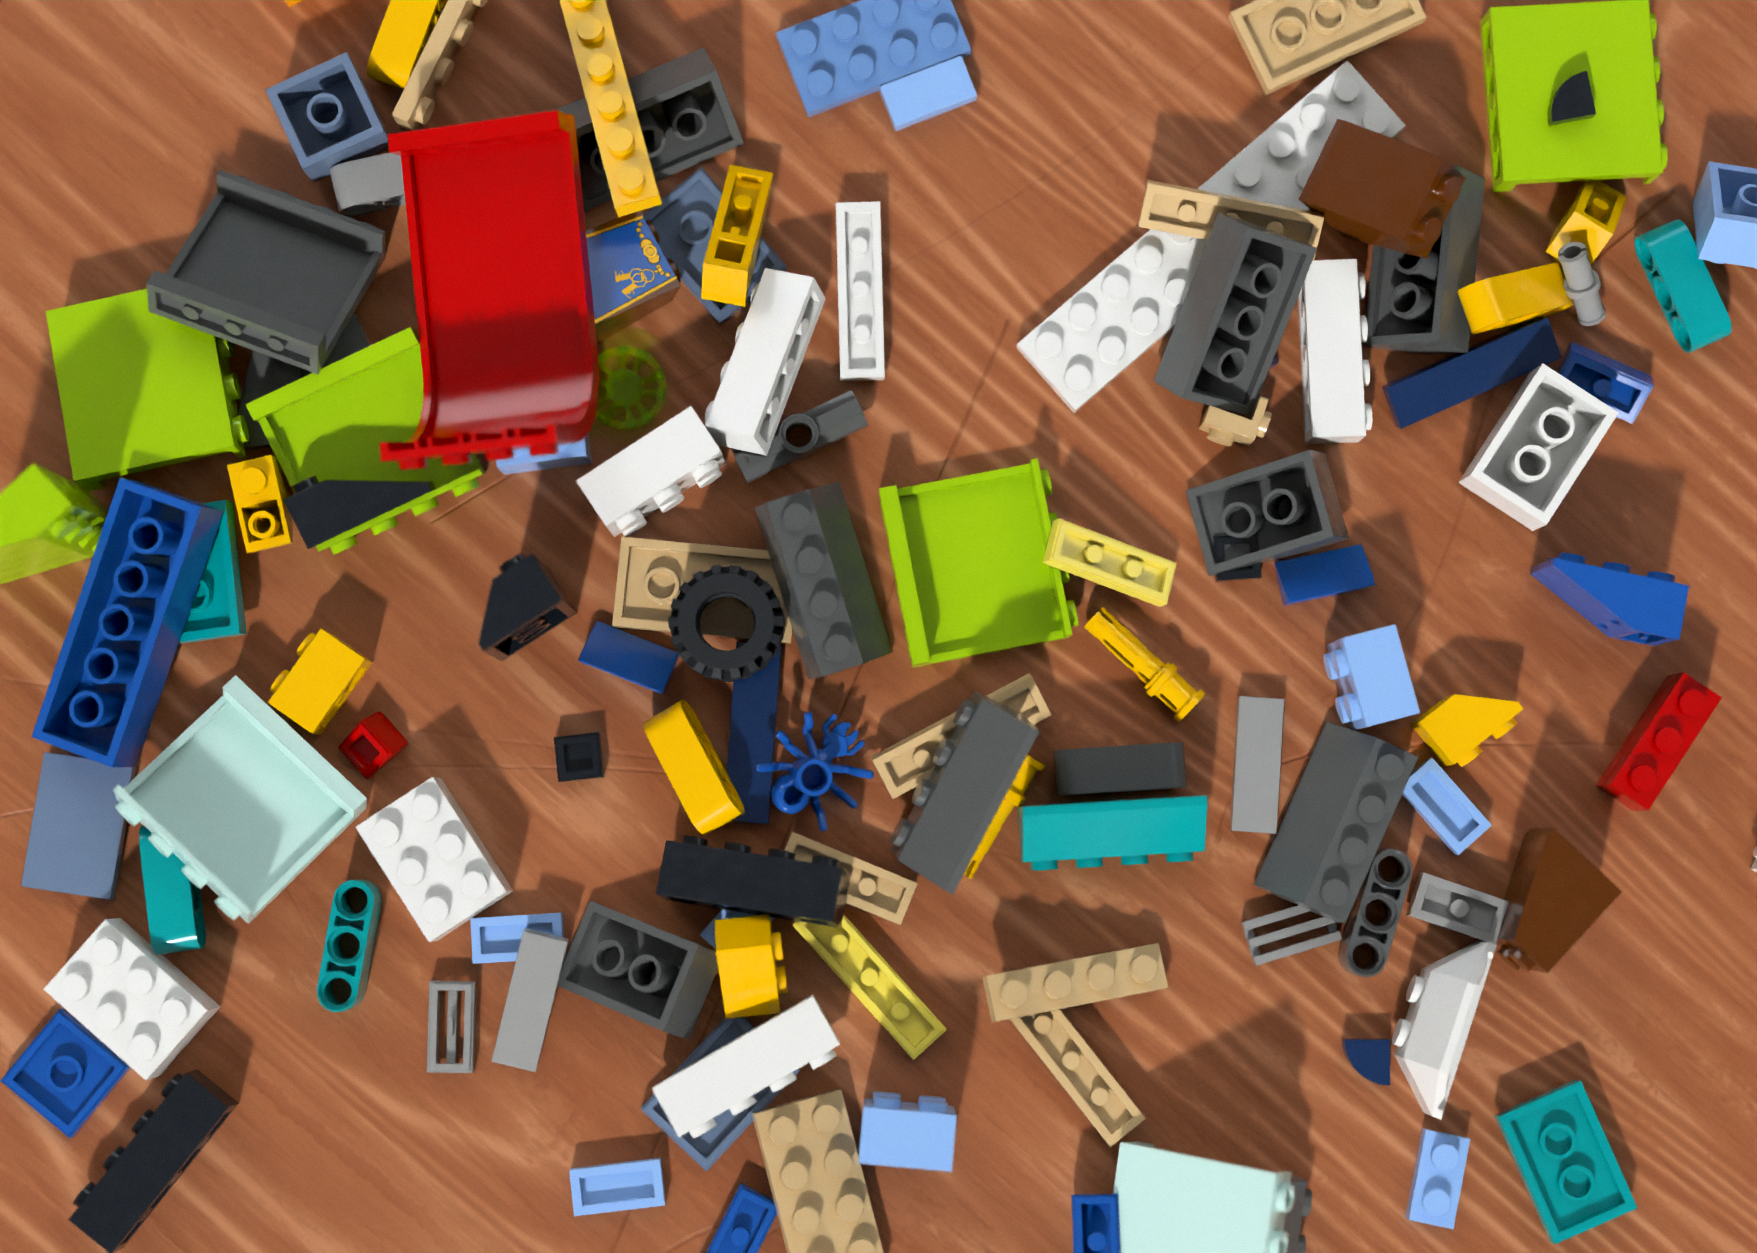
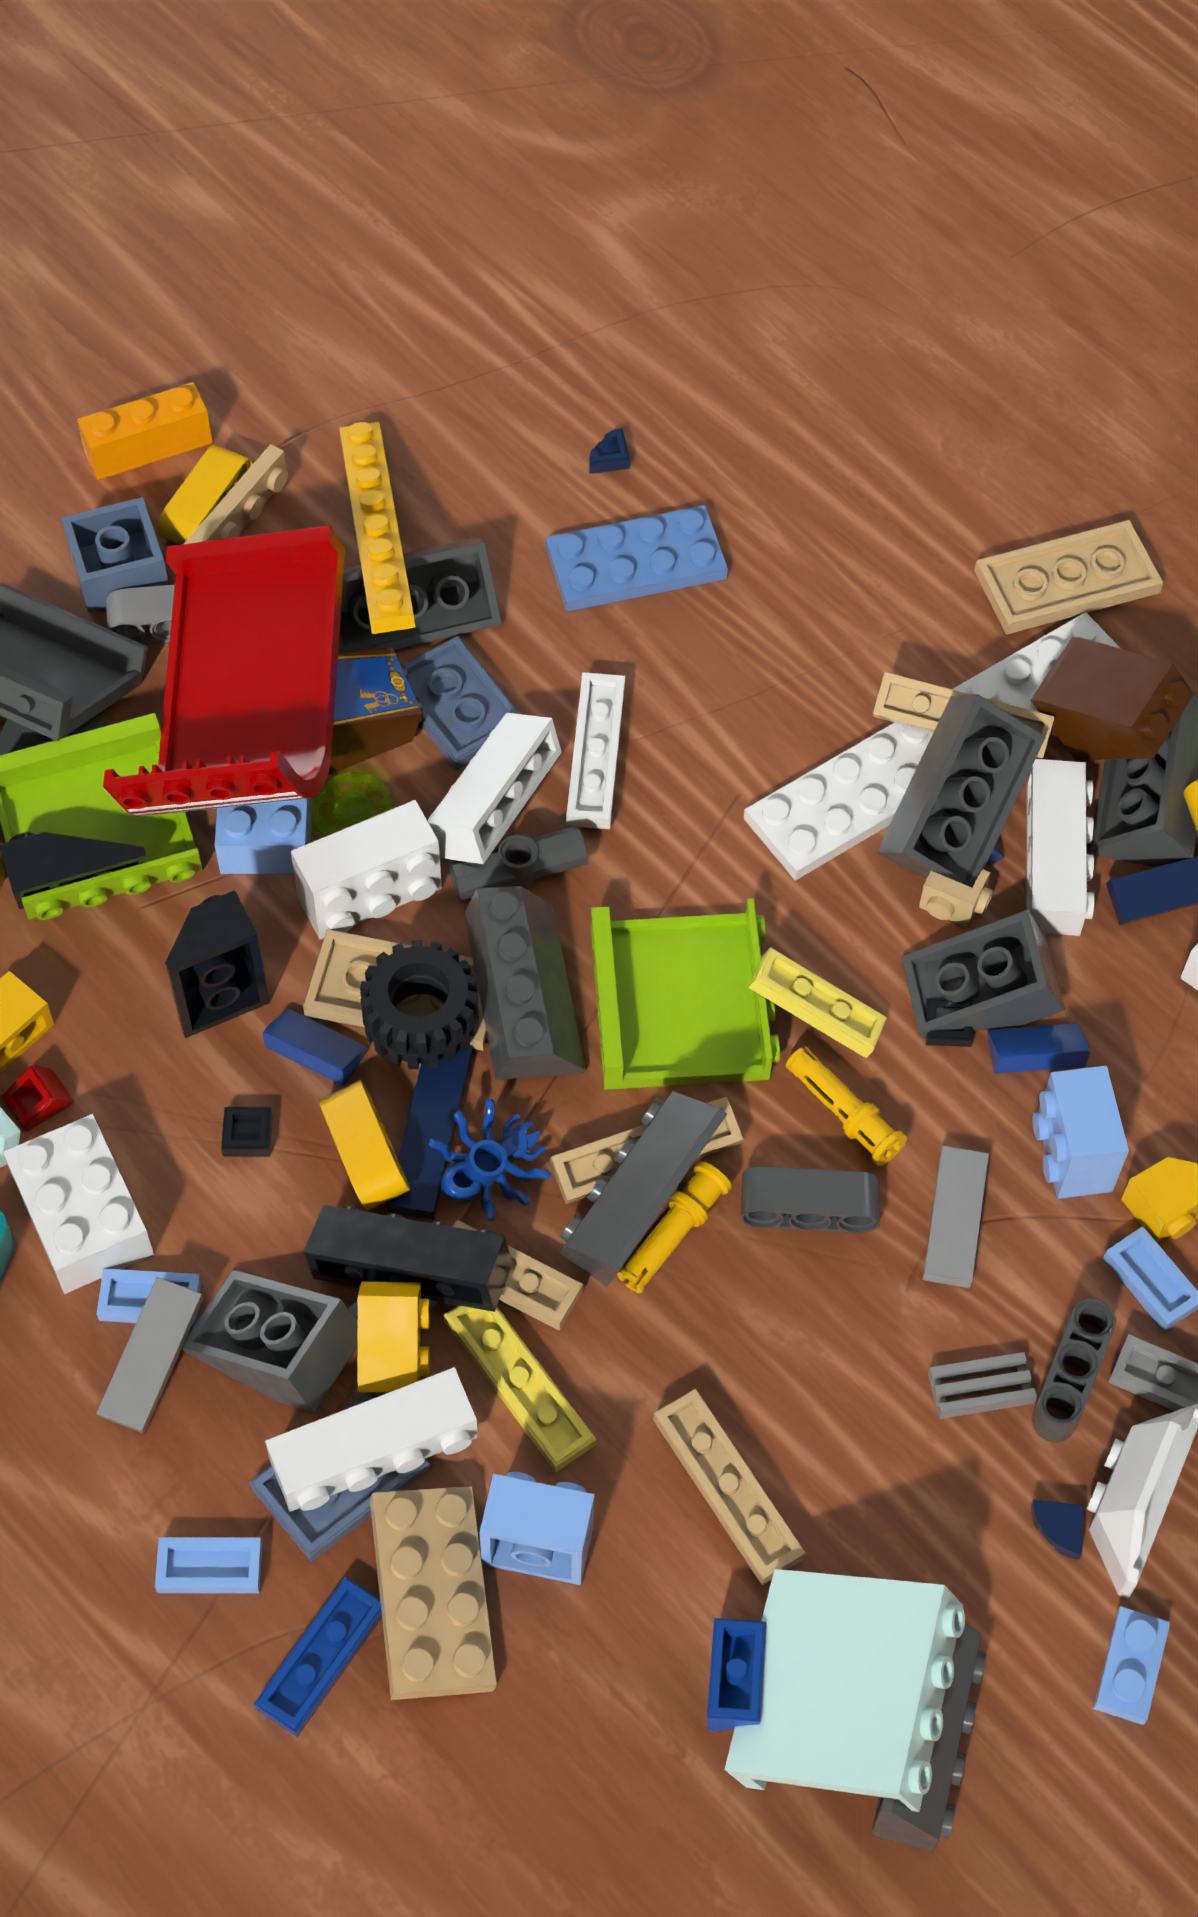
camera: 10 degrees right, 25 degrees down
light grey tile [427,980,477,1073] -> none
yellow slope [701,165,773,307] -> none
light blue tile [879,55,977,131] -> none
tan plate [982,943,1168,1023] -> none
teal slope [1017,796,1207,871] -> none
dark grey slope [1253,722,1418,923] -> none

